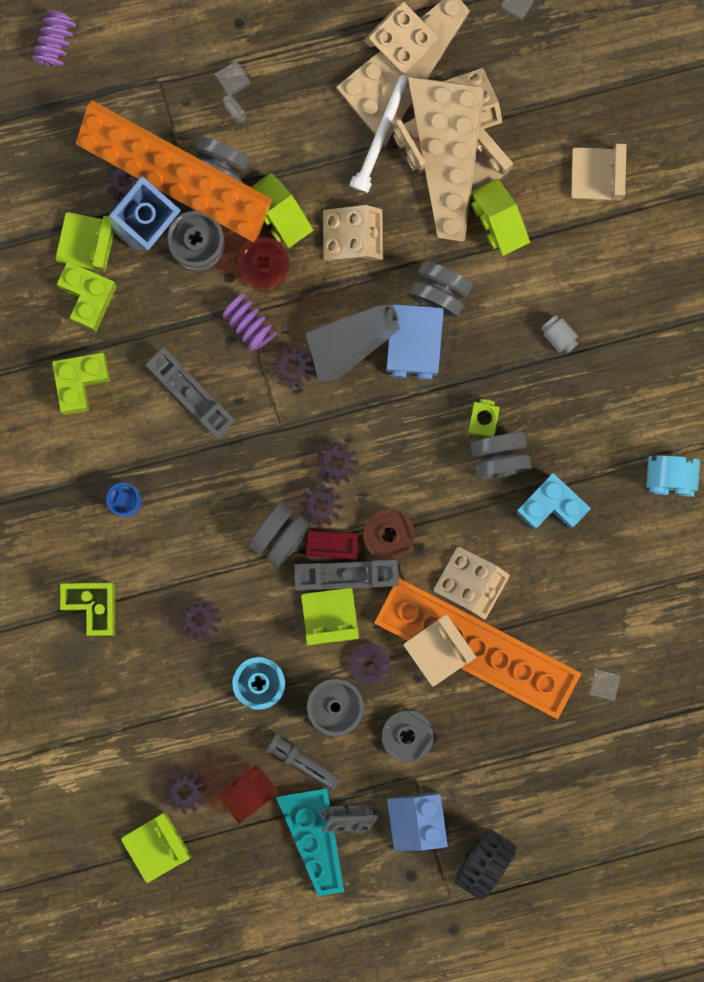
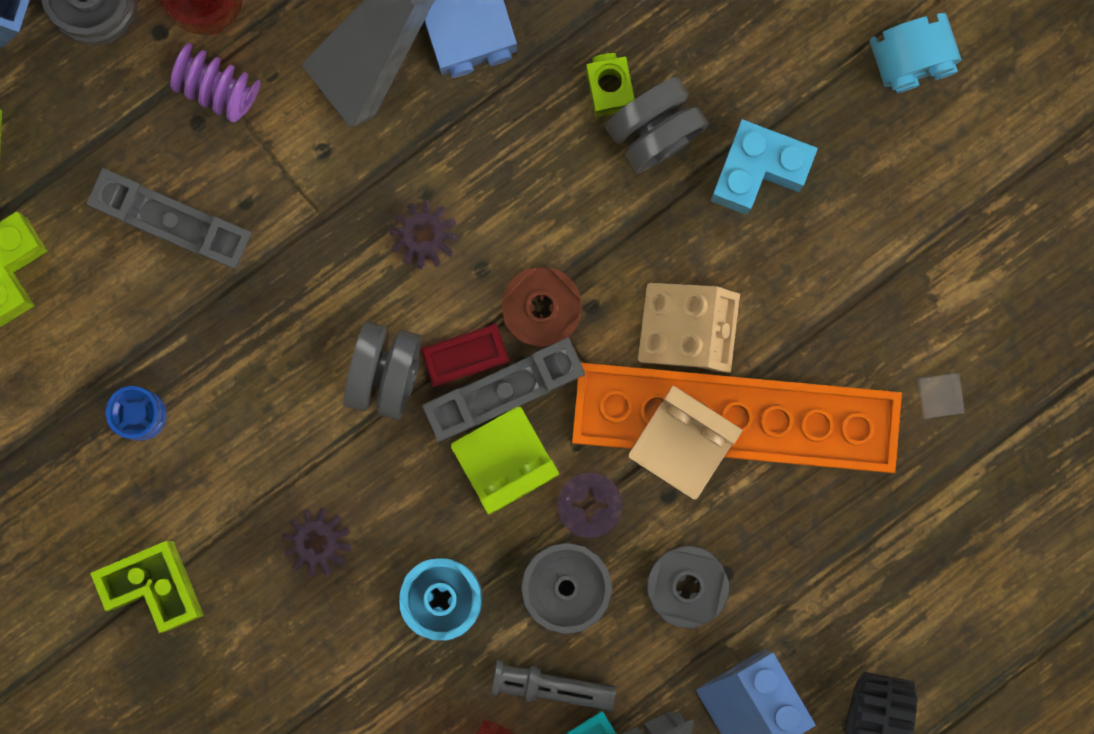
camera: 20 degrees left, 0 degrees up
gear [271,345,315,390] -> none
gear [299,484,343,528] -> none

